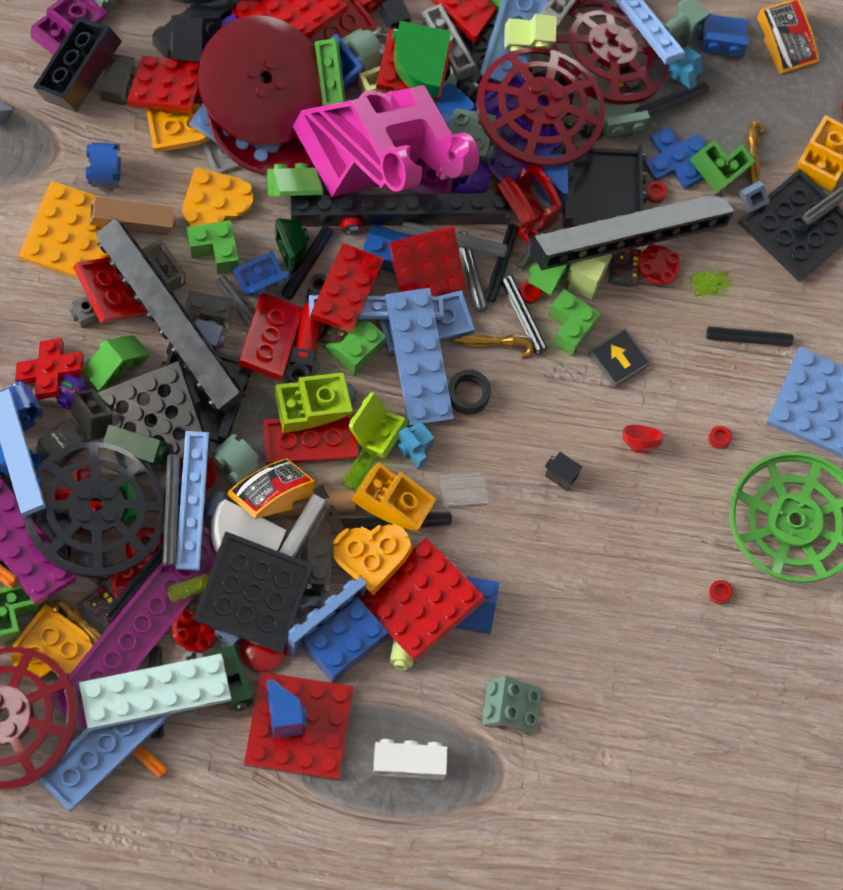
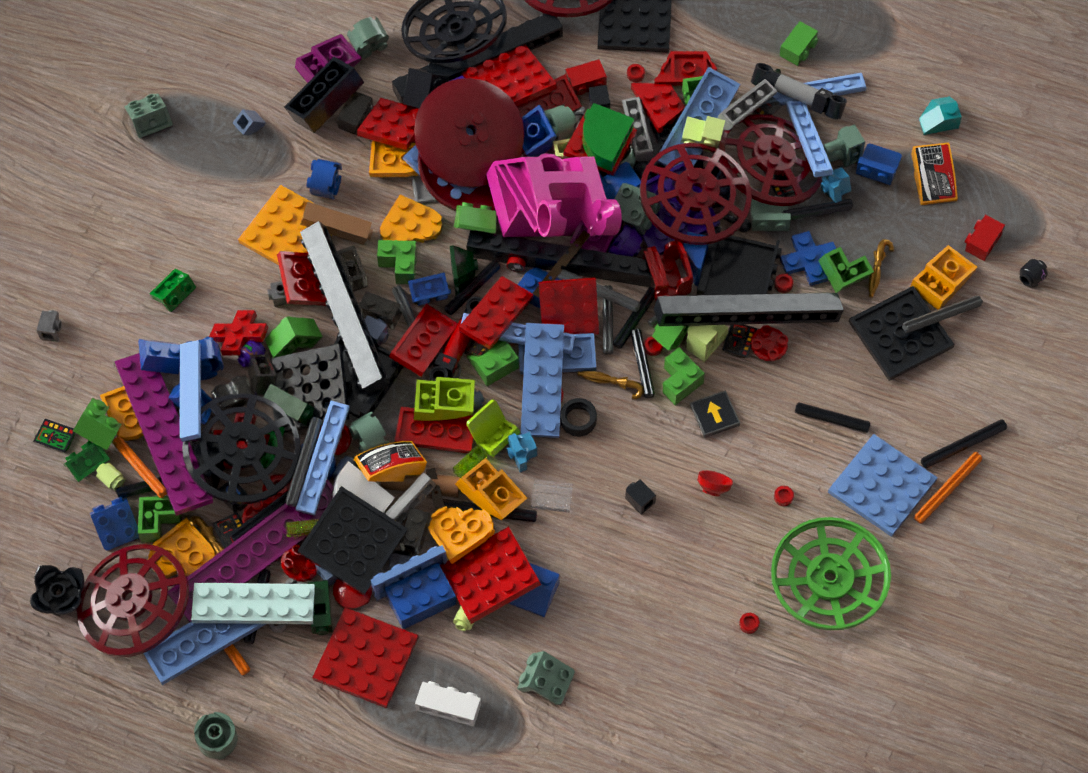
camera: 25 degrees right, 5 degrees down
blue slope [267,680,307,739] -> none
bright green plate [315,38,346,106] -> none
clear neon green plate [690,270,731,297] -> none
sand blue brick [739,181,770,212] -> none
none -> sand green brick [194,712,238,760]
none -> dark brown piece [533,230,590,298]

